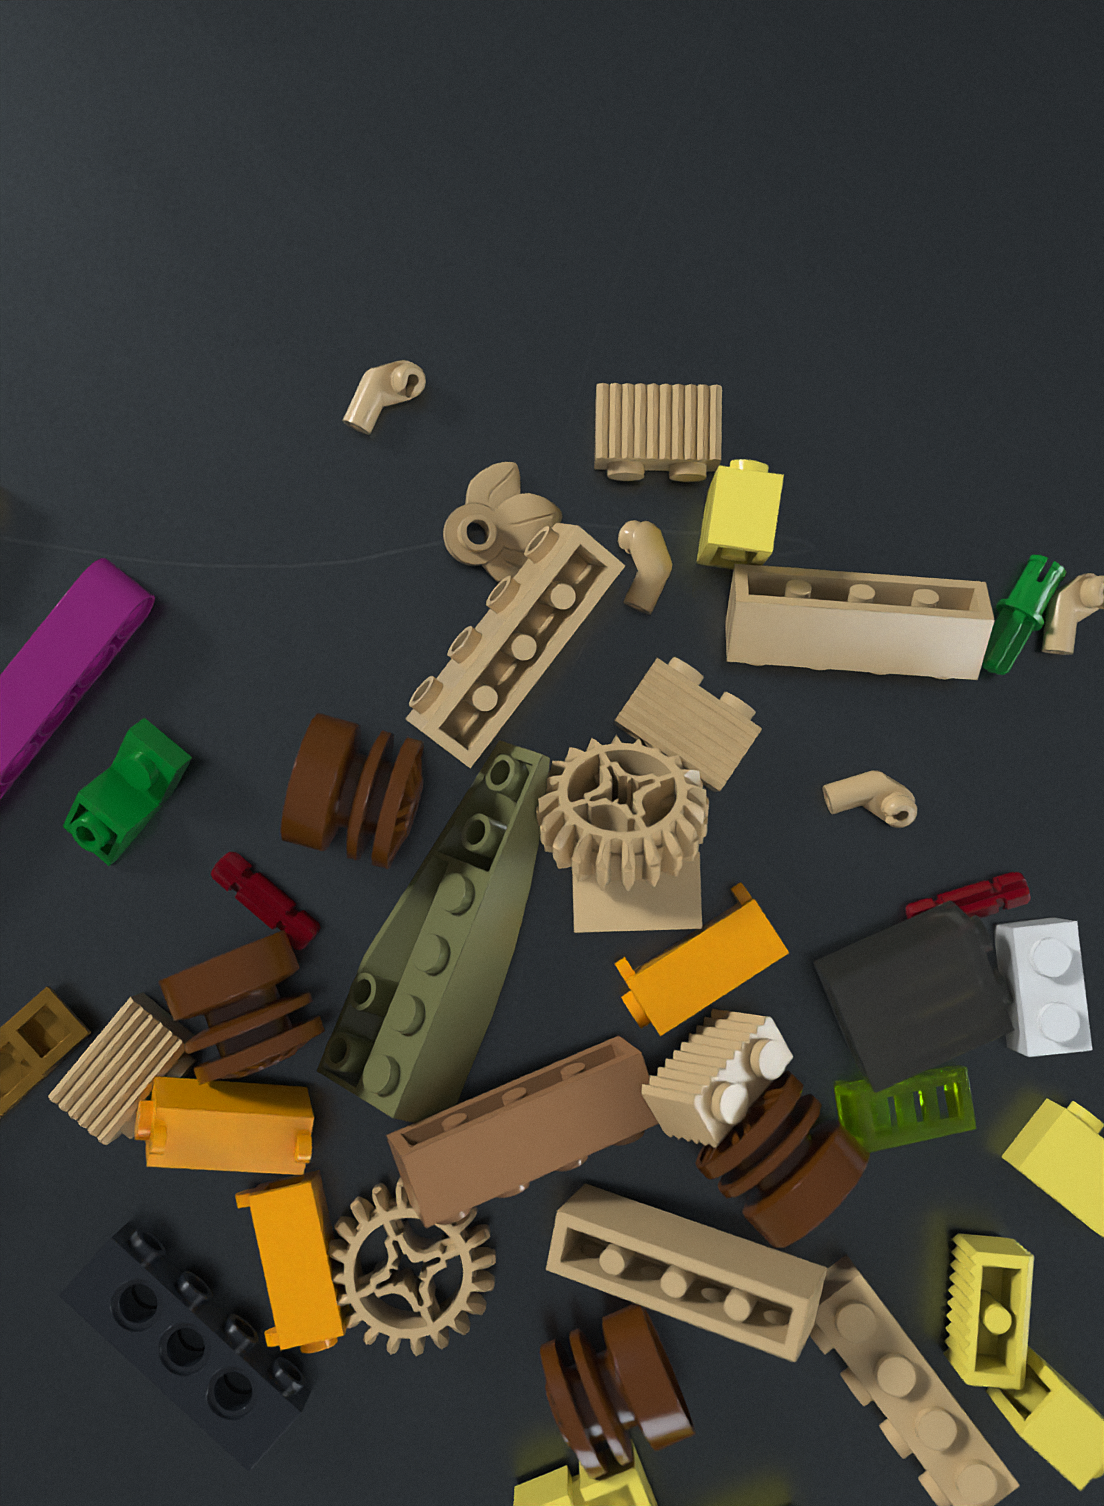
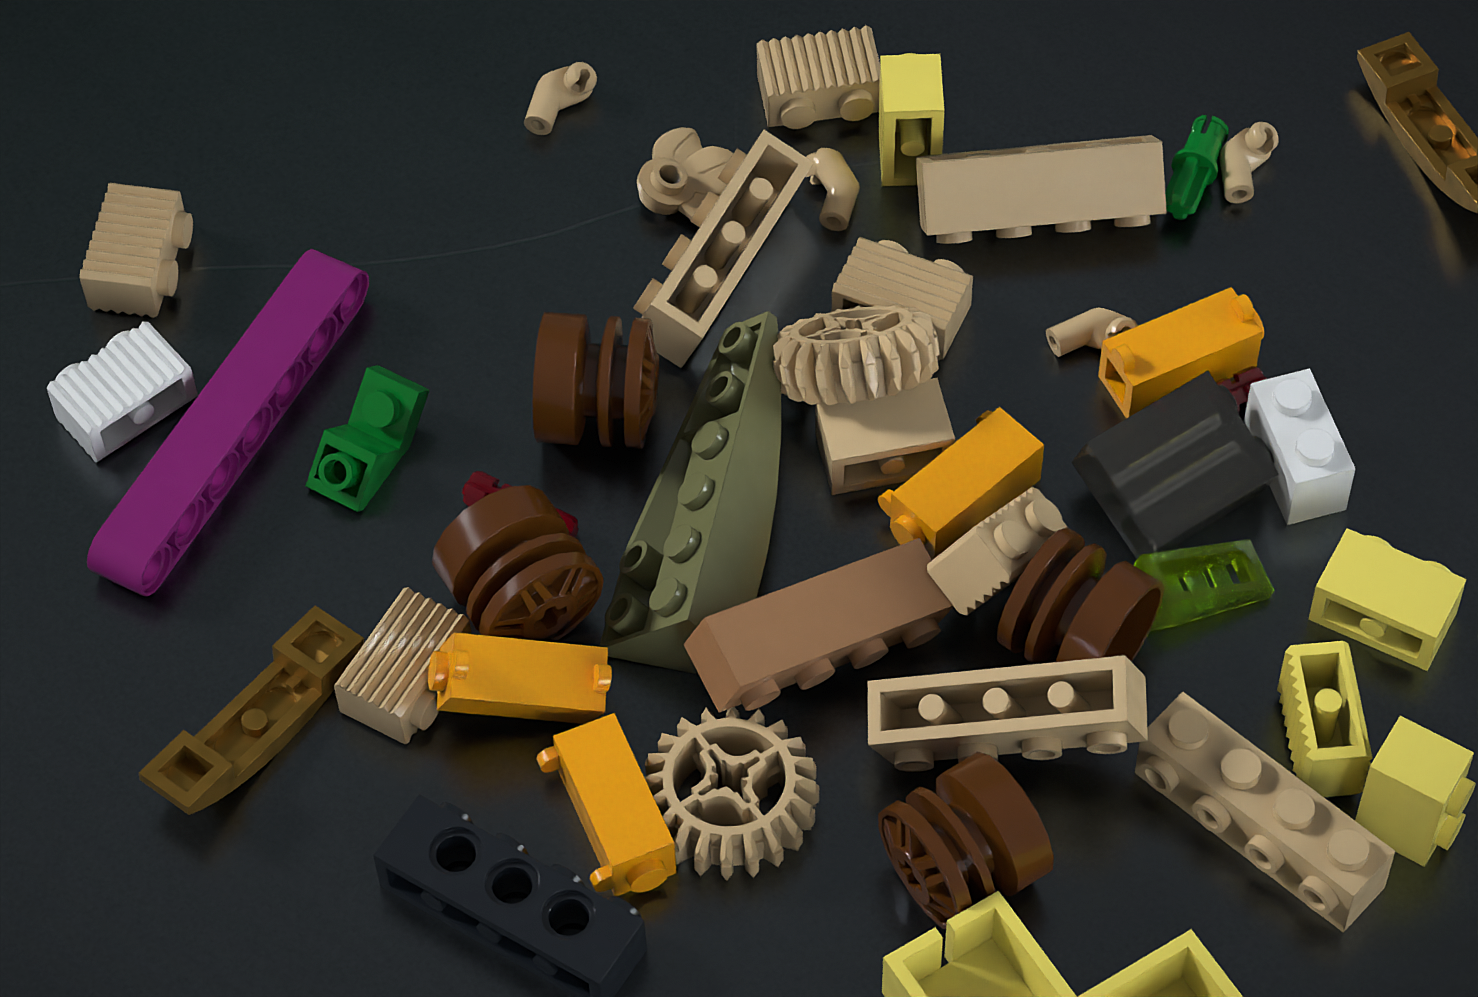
camera: 10 degrees left, 30 degrees down
none -> light orange brick [1098,287,1264,422]

